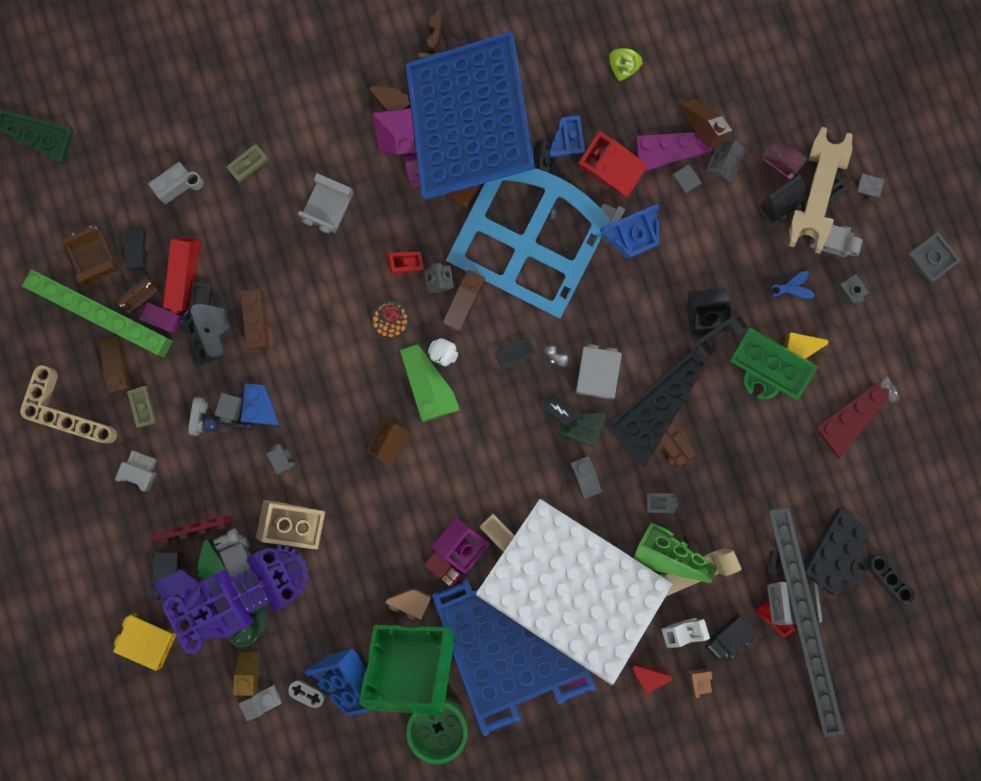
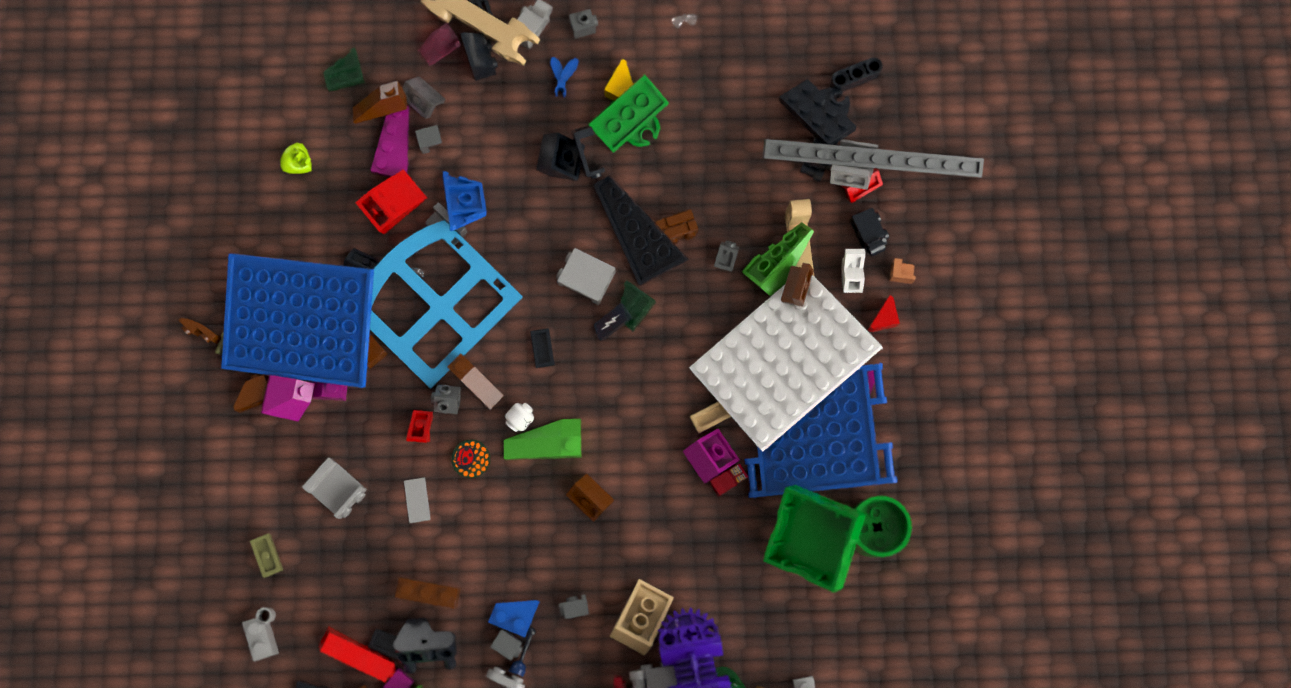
camera: 75 degrees left, 5 degrees down
light grey beam [289,680,325,708] -> none
blue wedge [304,649,372,716] -> none
medium nougat slope [386,588,432,621] -> none
clear piece [544,346,569,367] -> none
blue wing [548,116,585,157] -> none
dark grey slope [570,456,602,499] -> none
dark red wing [815,382,889,458] -> none
none -> clear green wing [323,47,365,92]
none -> light grey sticker [404,477,431,523]
none -> reddish brown panel [781,263,814,307]

